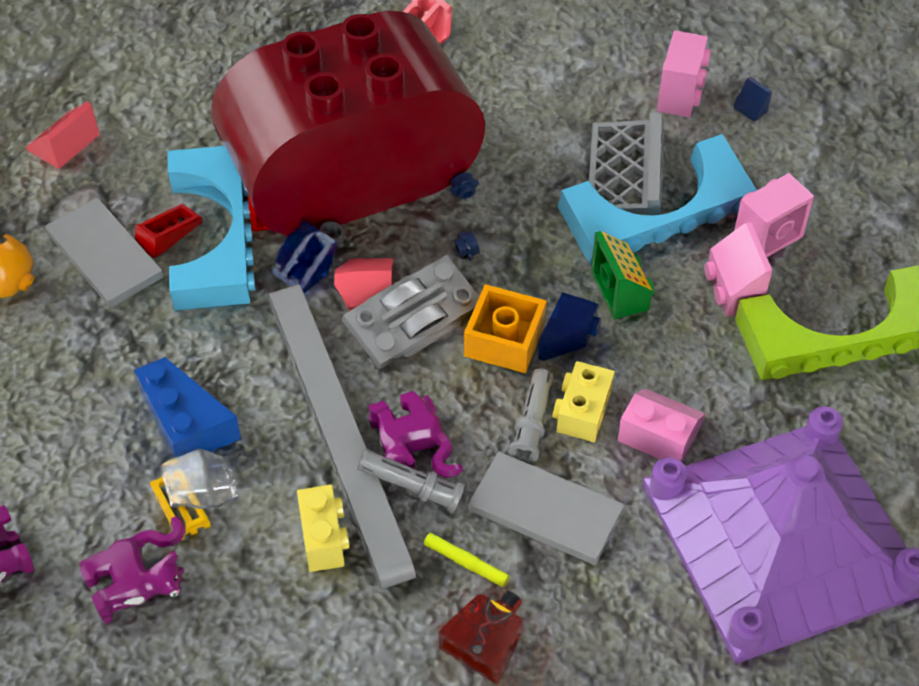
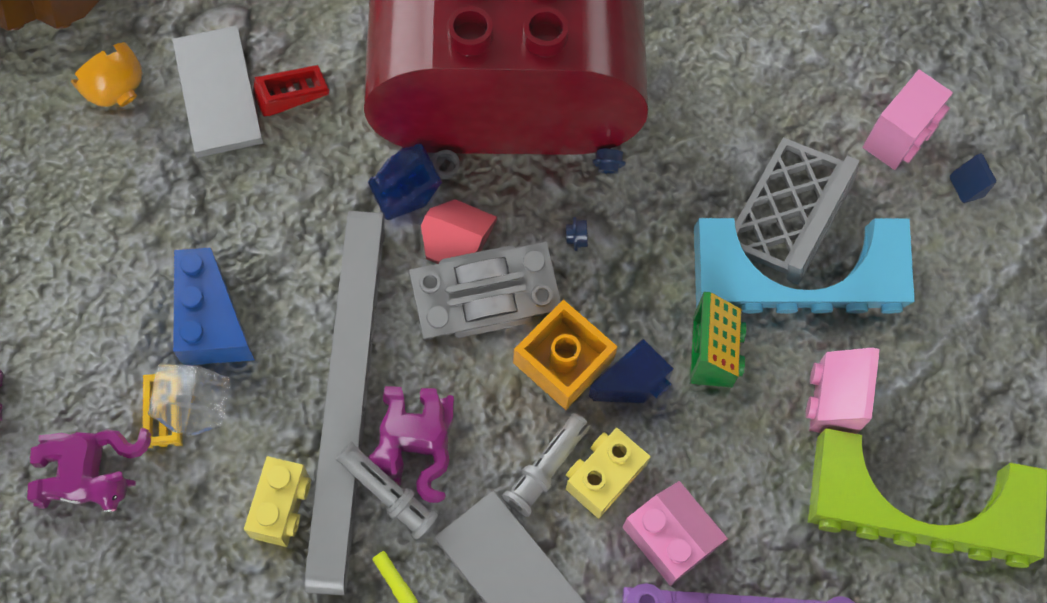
camera: 20 degrees right, 15 degrees up
medium azure arch [167,146,256,311] -> none
bright pink brick [734,173,814,257] -> none

